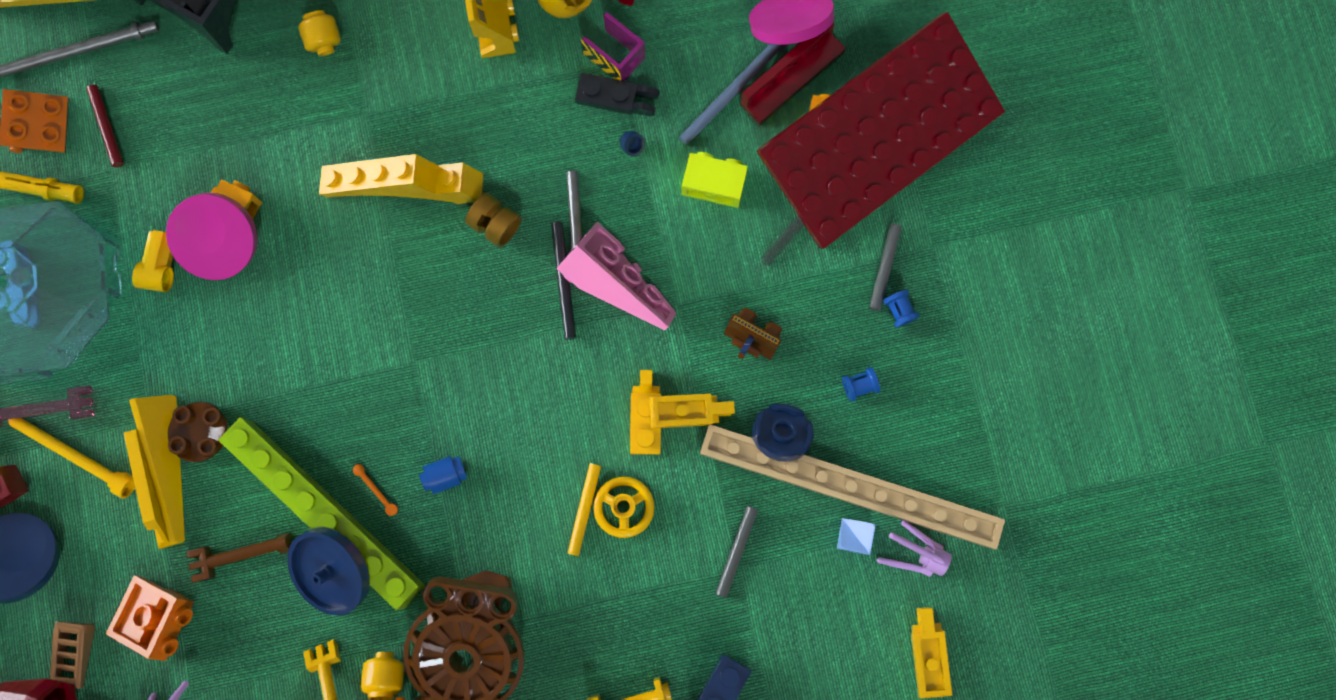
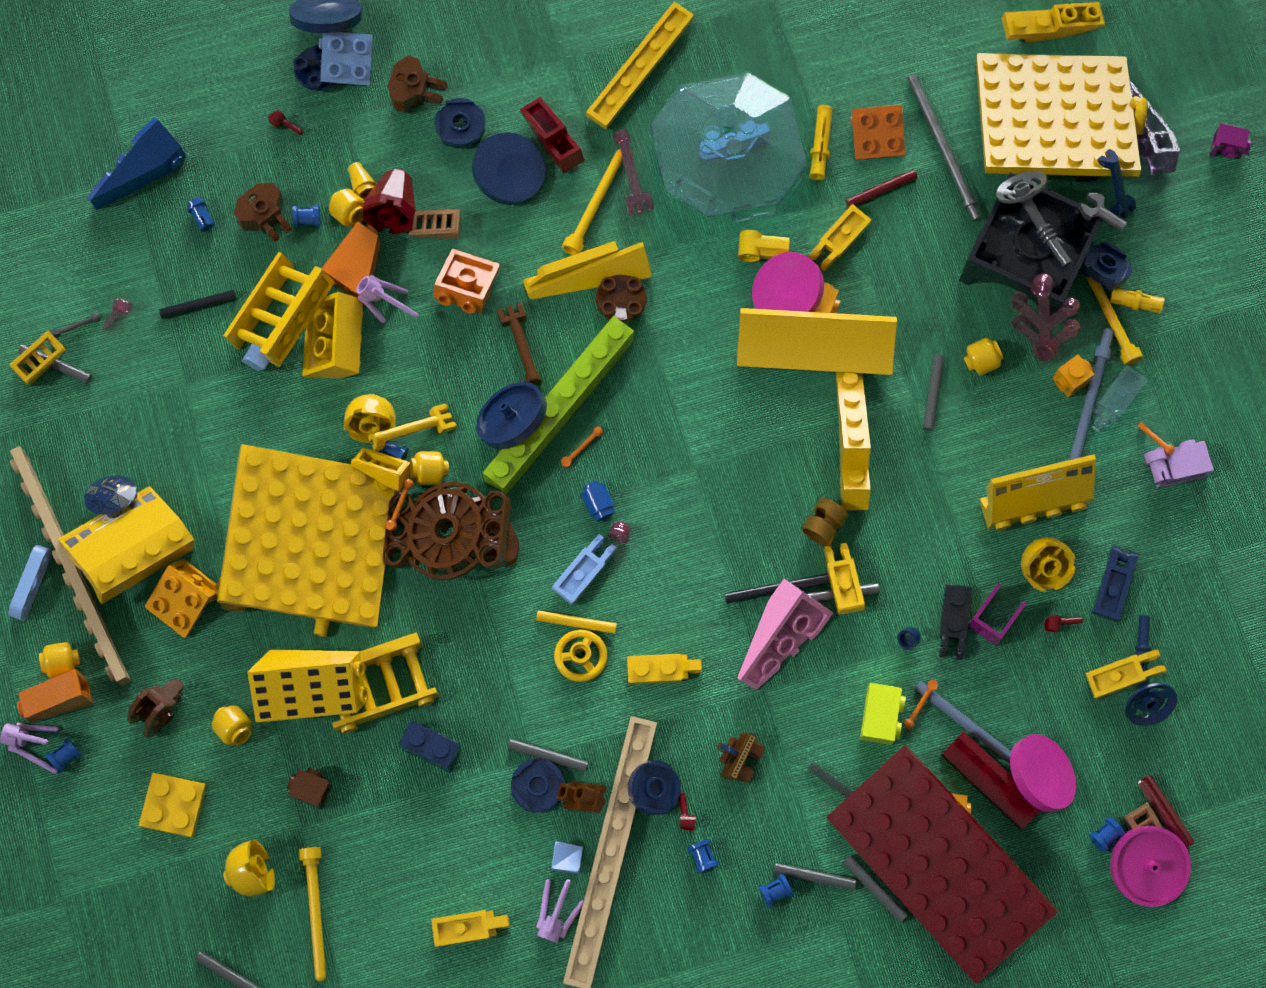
camera: 85 degrees right, 5 degrees down
yellow hinge [649,393,735,429] -> none
none -> dark blue tile [511,759,564,813]
none -> light blue hinge [551,534,617,606]
none -> reddish brown hips [557,782,607,814]
none -> clear pink hinge [608,521,630,543]
none -> dark red hand [679,792,696,831]
none -> yellow arch [737,308,897,375]
none -> yellow hinge [808,204,872,272]
none -> yellow hinge [824,543,865,615]
none -> dark grey bar [842,855,908,923]
none -> orange hinge [904,680,938,729]
none -> dark grey bar [923,355,944,431]

